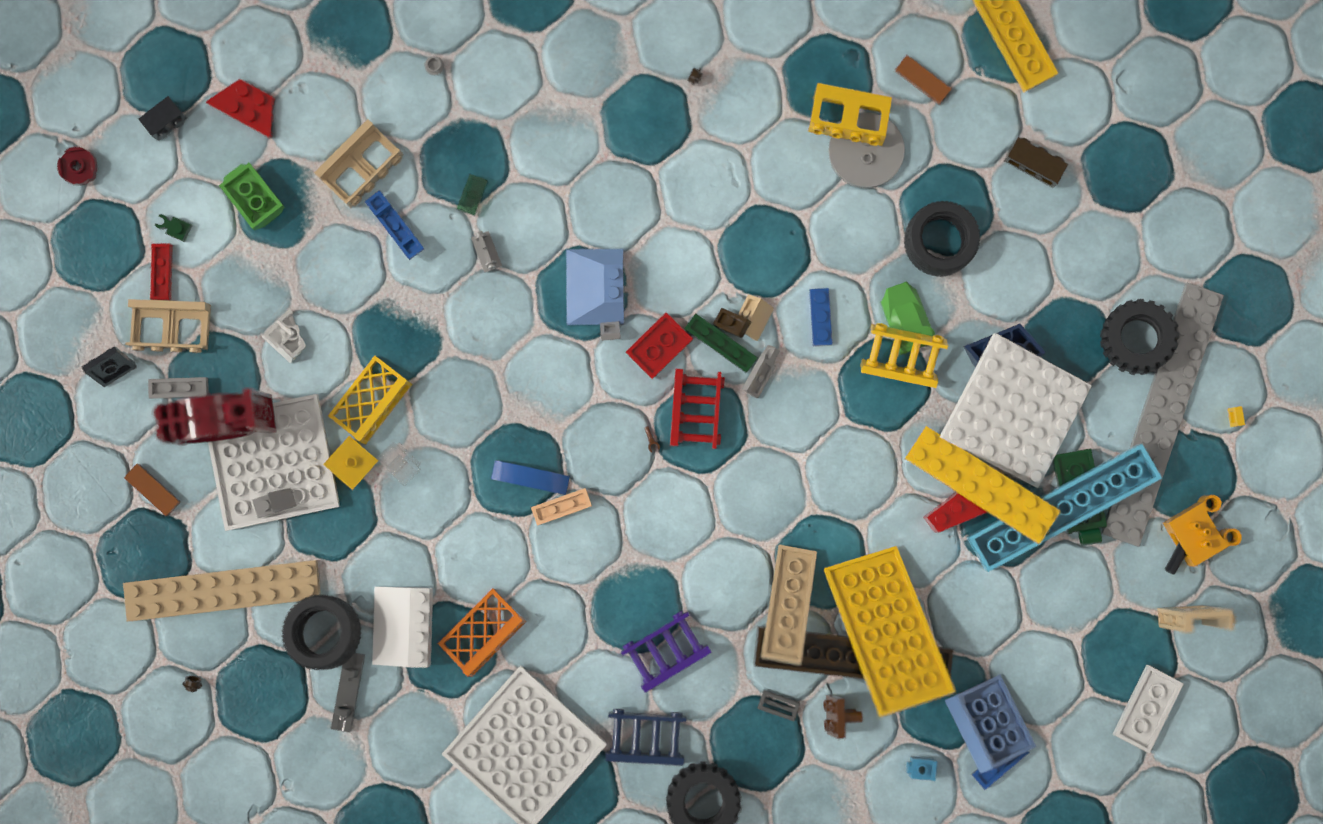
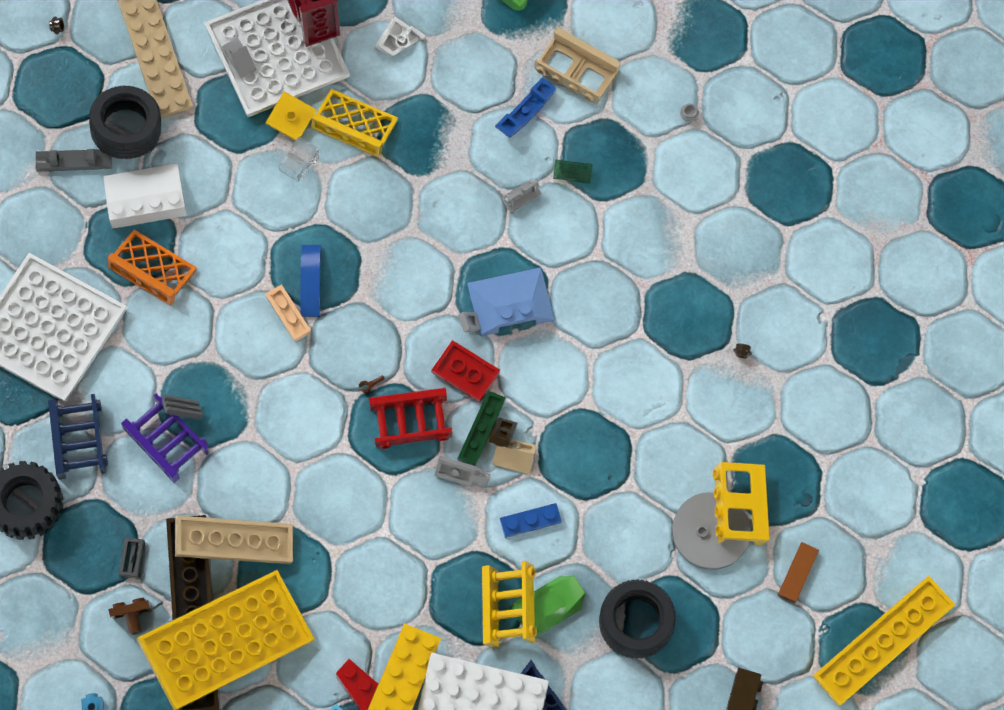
camera: 75 degrees right, 15 degrees down
none -> dark grey tile [162,395,203,420]

